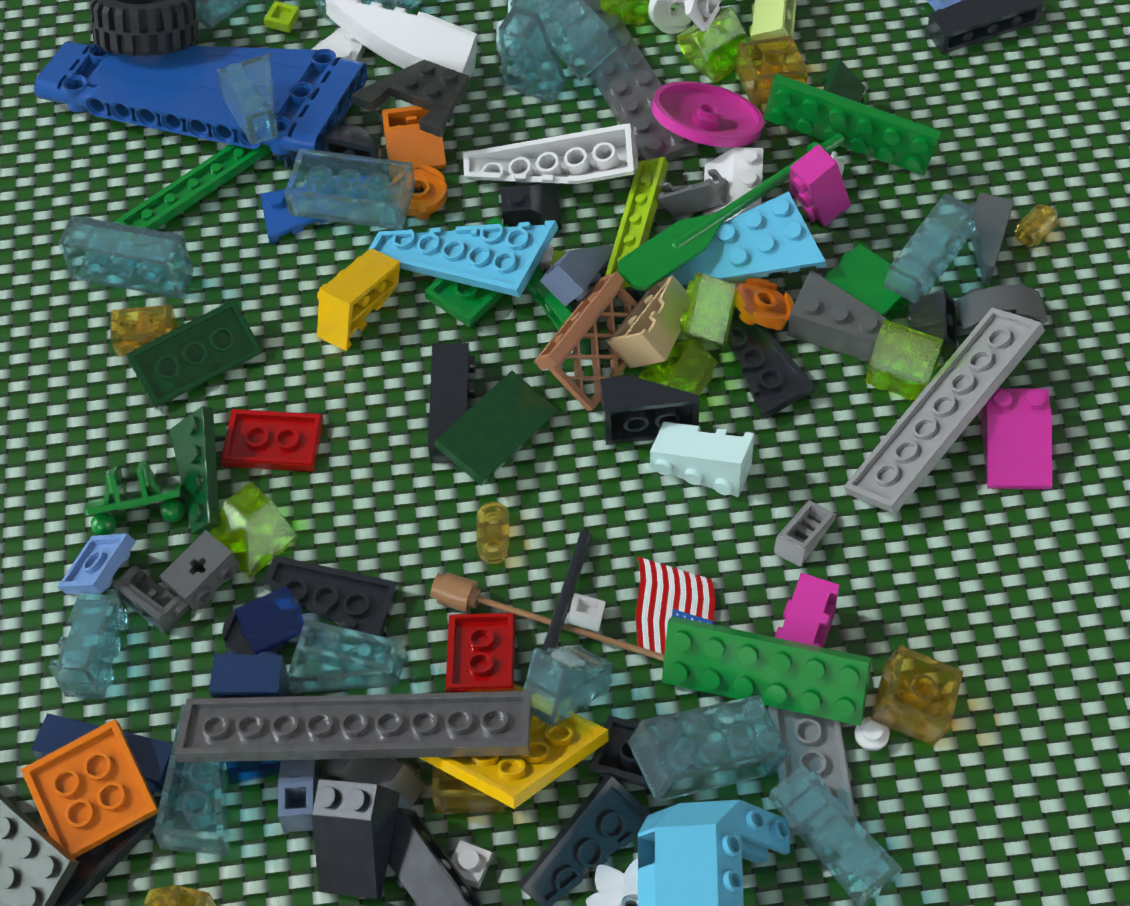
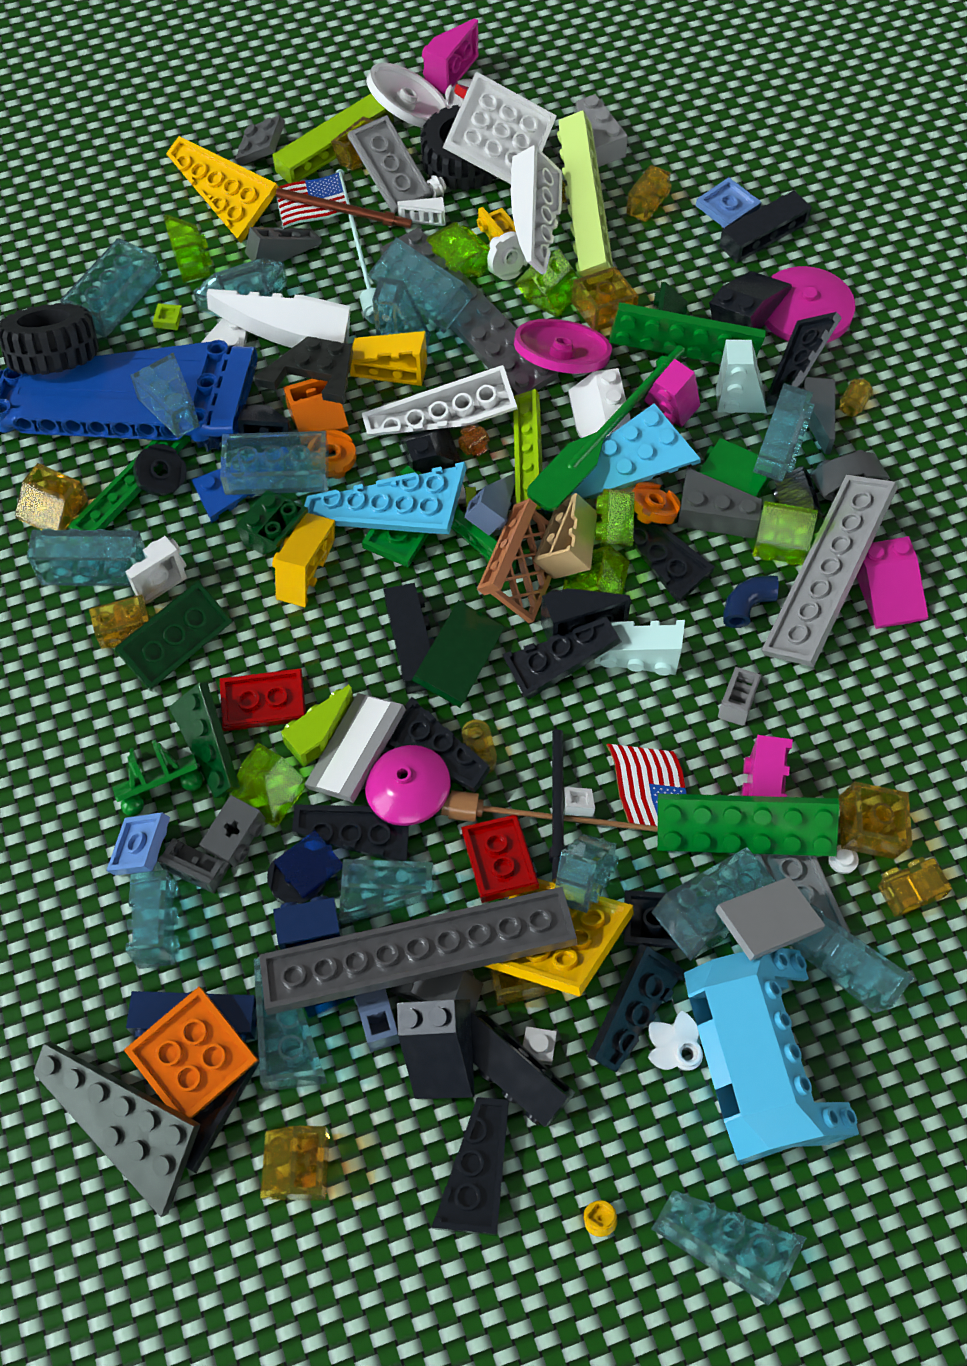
camera: 15 degrees left, 5 degrees up
dark grey hinge [658,169,727,218] -> none
none -> clear yellow slope [15,463,88,538]
none -> white plate [125,536,187,606]
none -> black plate [133,444,187,496]
none -> dark green slope [236,490,308,555]
none -> lime slope [281,684,354,767]
none -> tile [305,693,406,803]
none -> yellow wedge [350,331,428,386]
none -> dark pink dish [365,745,451,826]
none -> black wing [386,697,491,793]
none -> clear orange gear [458,425,490,456]
none -> black wing [502,617,622,700]
none -> black slope [709,271,792,329]
none -> light grey tile [715,876,826,961]
none -> light aqua wedge [716,340,767,413]
none -> dark blue cylinder [723,575,779,628]
none -> dark pink dish [764,266,855,343]
none -> black wing [765,312,842,405]
none -> clear yellow brick [878,857,952,917]

